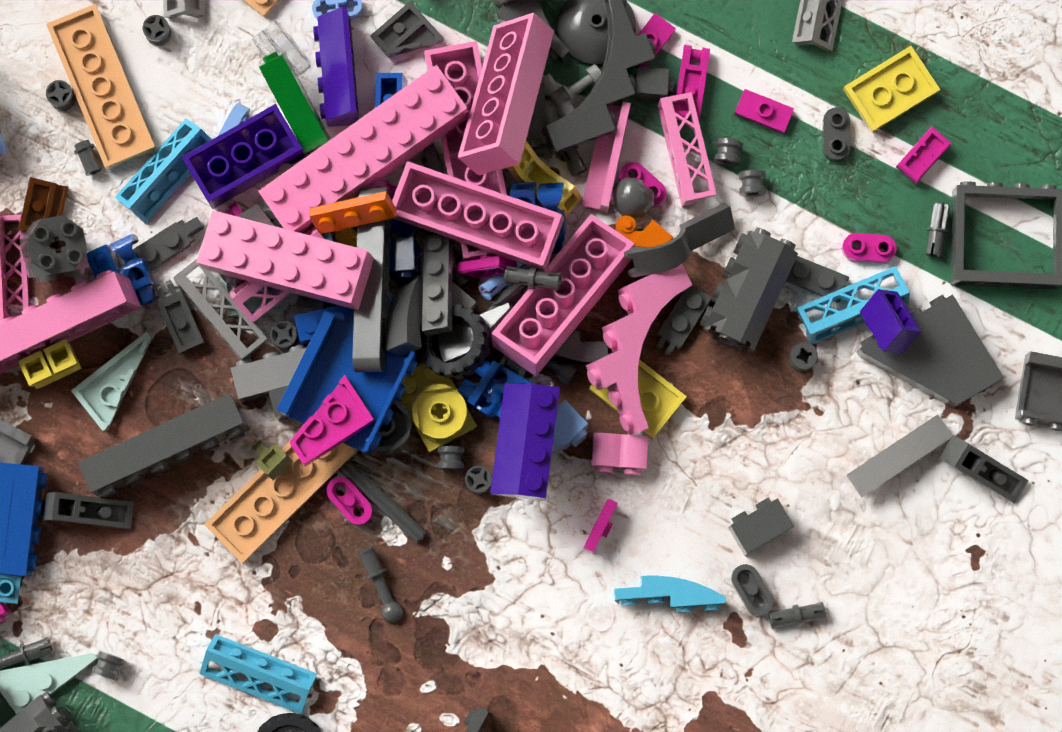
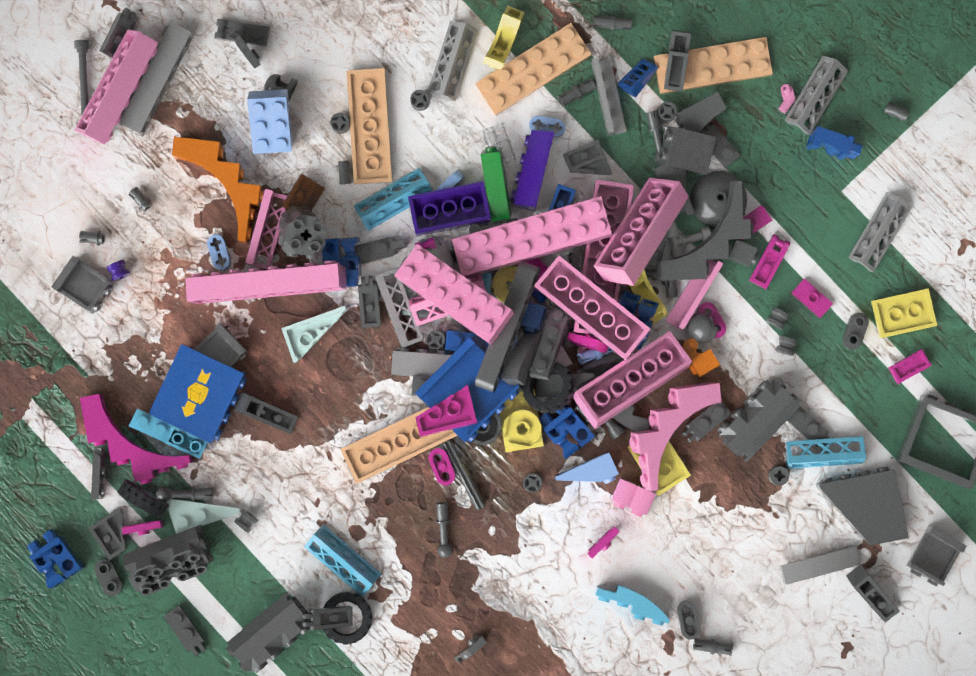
camera: 20 degrees right, 5 degrees up
light yellow hips [18,339,82,389] -> none
dark grey brick [77,393,250,499] -> none
olive plate [252,440,293,480] -> none
orange plate [309,191,397,234] -> none
dark grey wheel [437,446,465,471] -> none
dark purple slope [490,384,560,501] -> none
dark grey pin [504,266,562,291] -> none
dark grey piece [624,203,735,277] -> none
bright pink fence [657,92,717,207] -> none
dark grey brick [728,497,794,556] -> none
dark pink plate [841,233,897,263] -> none
dark purple brick [860,289,922,354] -> none
dark grey axle [925,203,950,257] -> none

